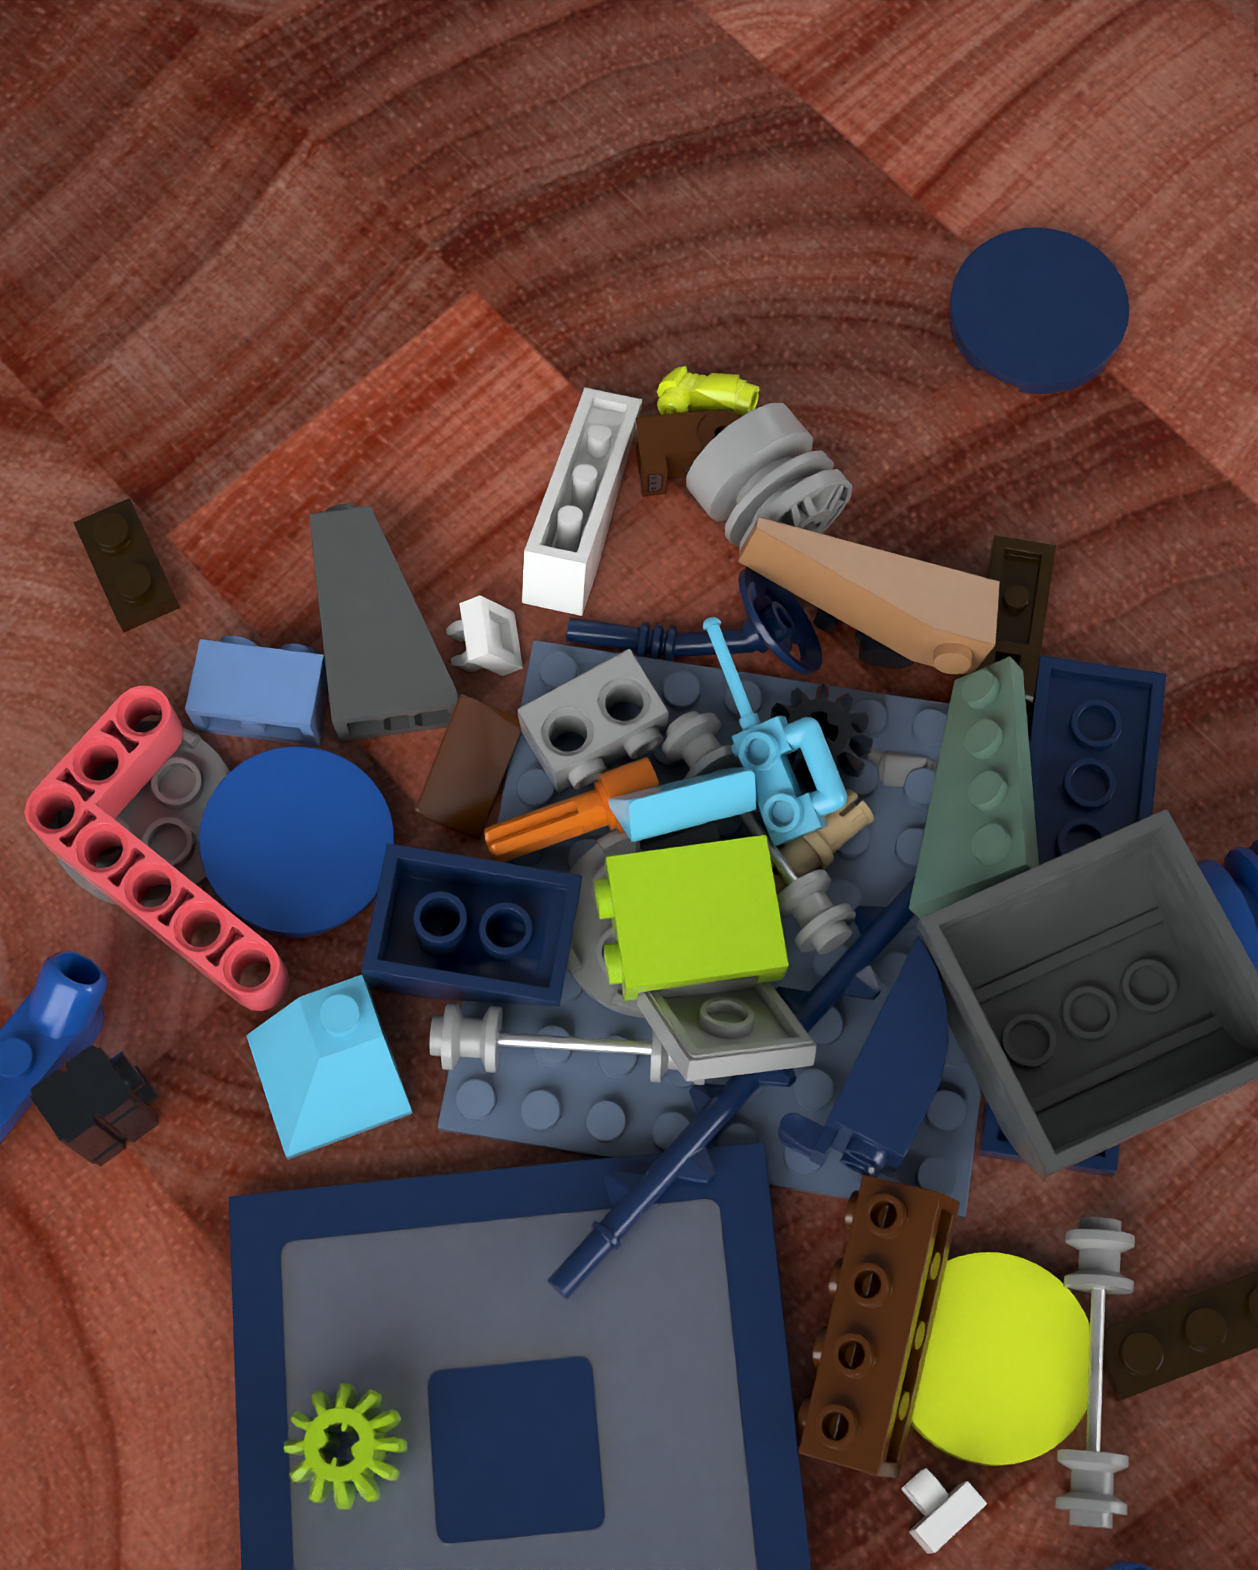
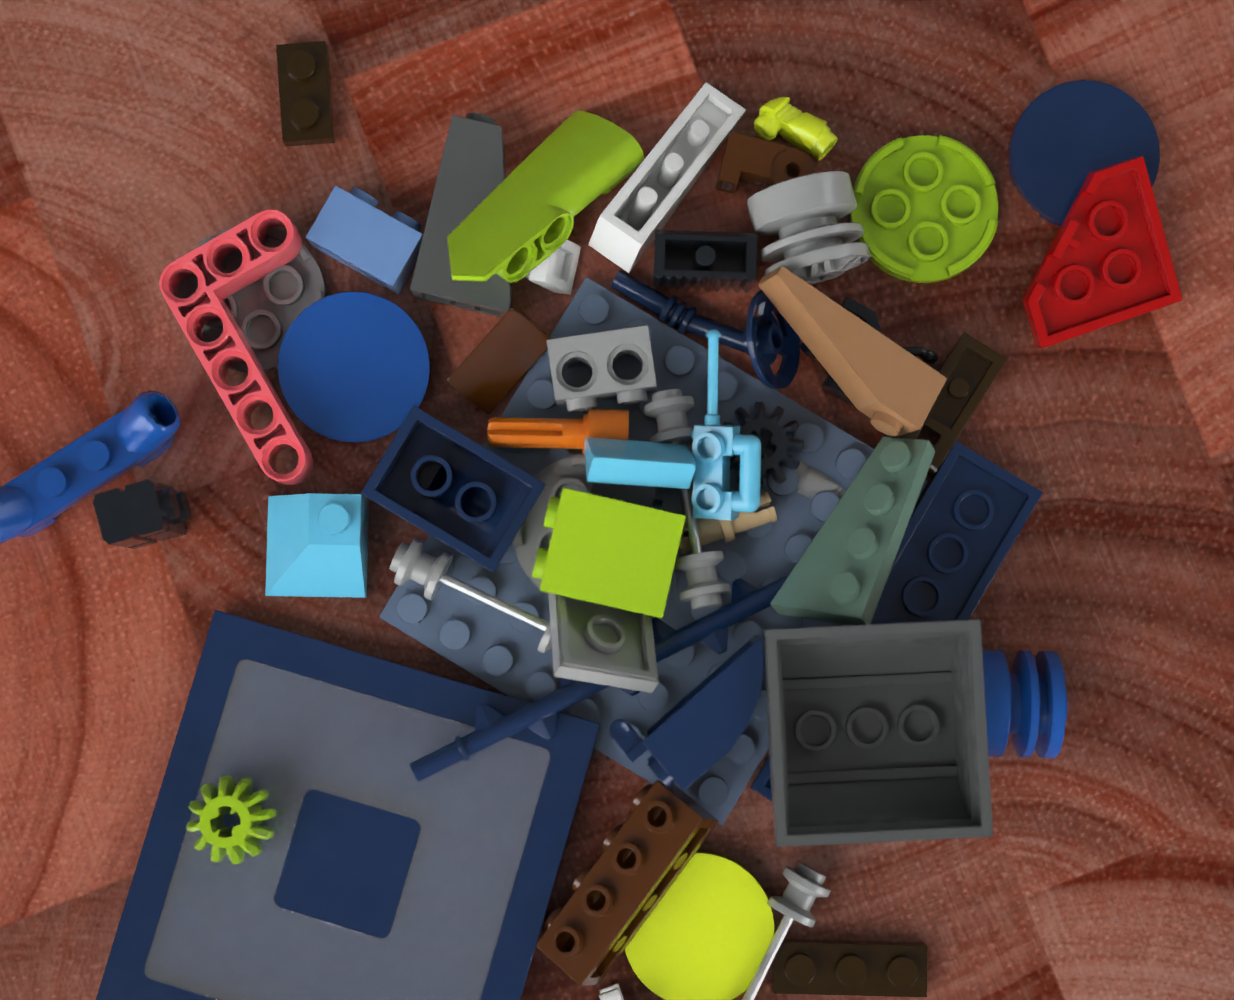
camera: 20 degrees right, 15 degrees up
none -> lime panel [447,110,645,283]
none -> black brick [653,230,757,293]
none -> lime tile [849,135,999,283]
none -> red plate [1022,156,1183,349]

